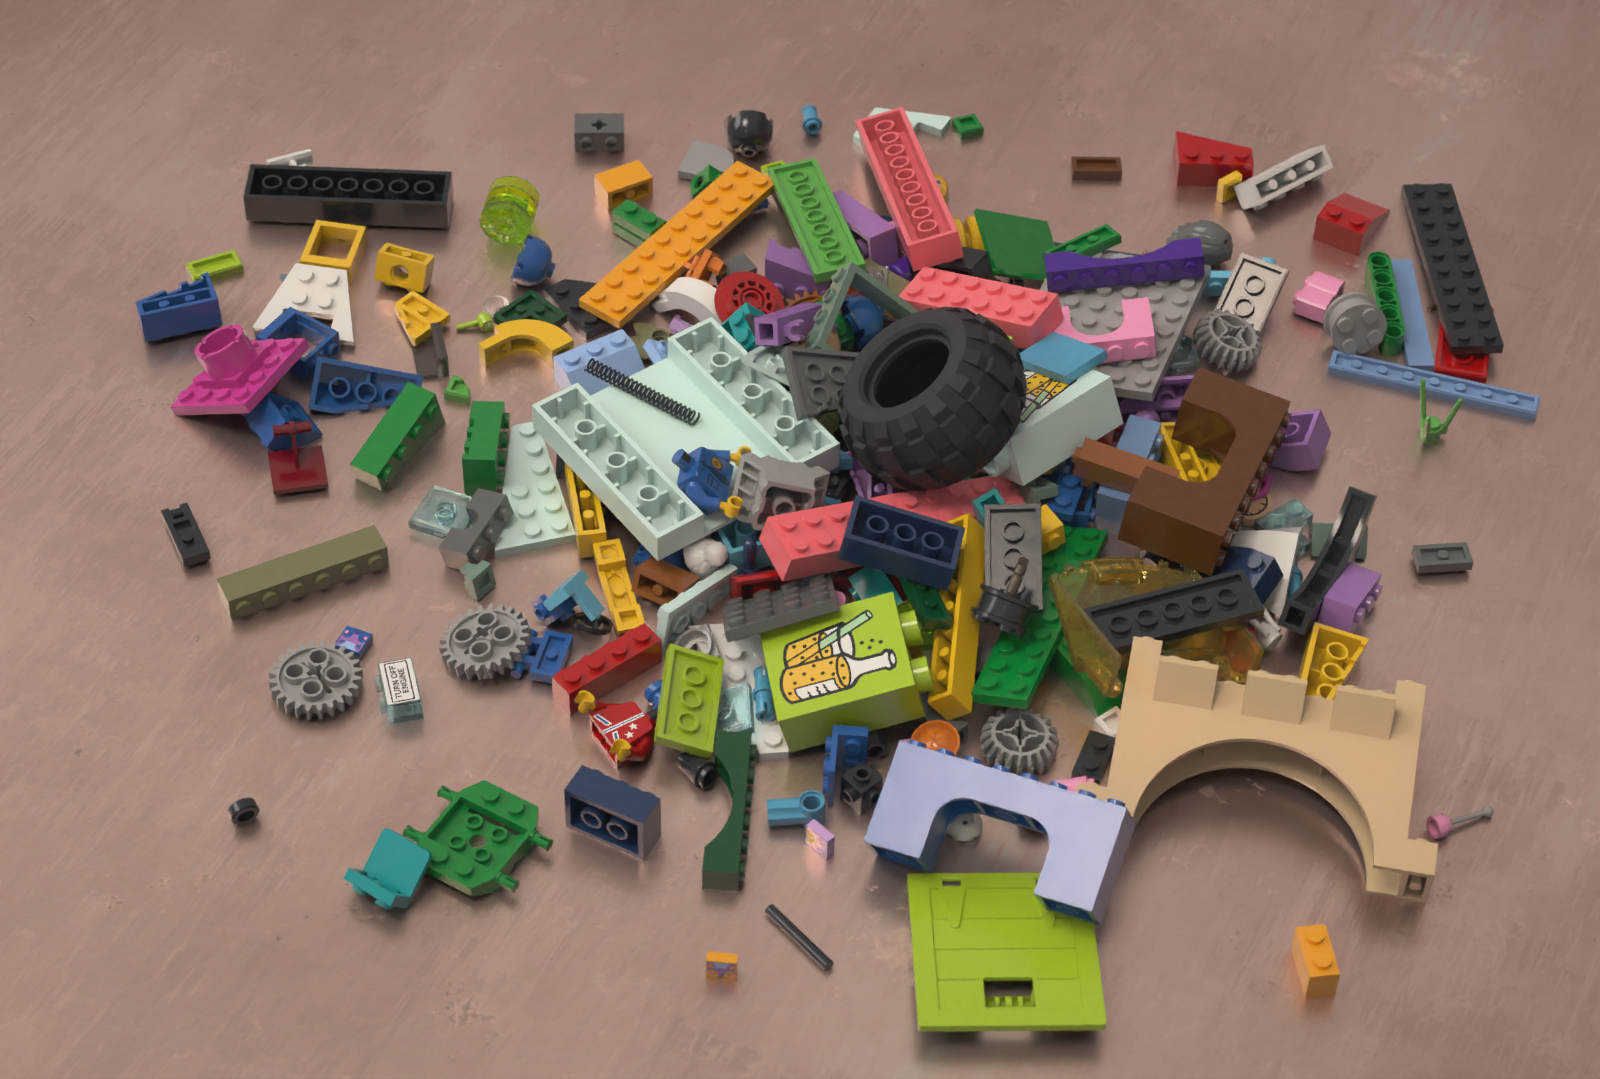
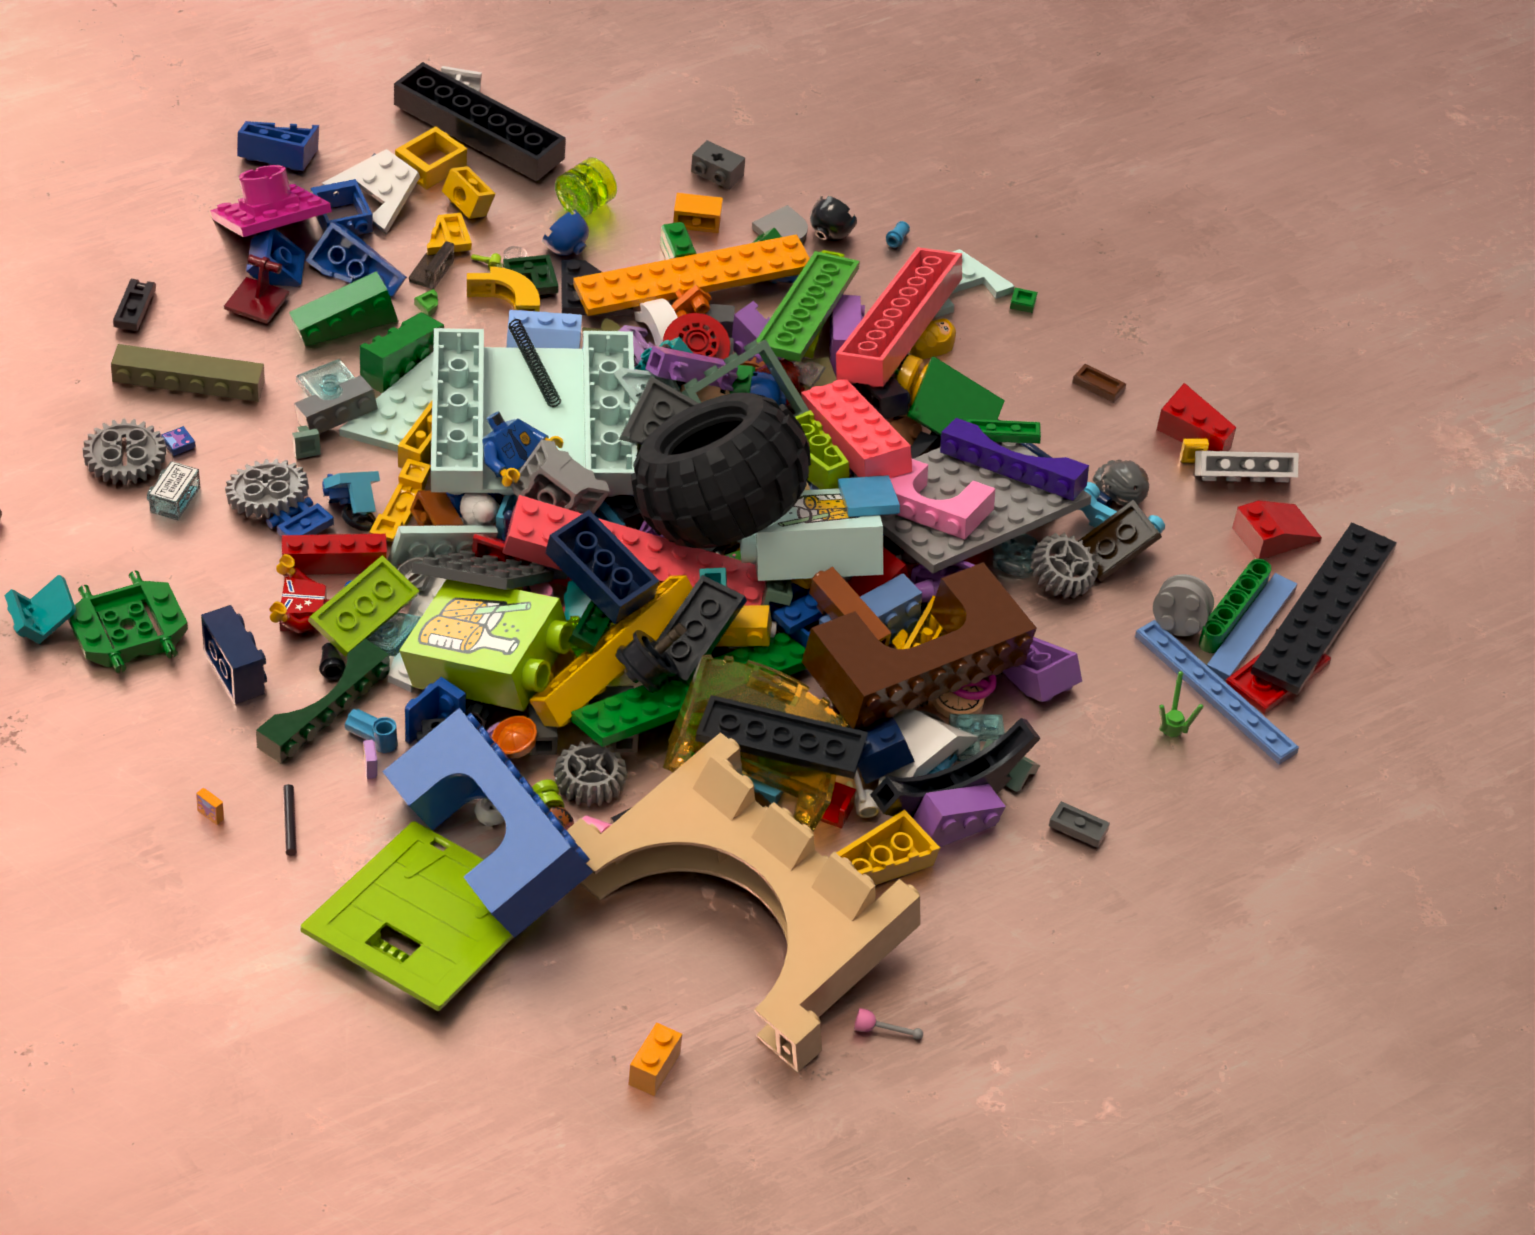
camera: 30 degrees right, 0 degrees up
lime tile [186,250,244,282] -> none
bright pink brick [1293,271,1346,323] -> none

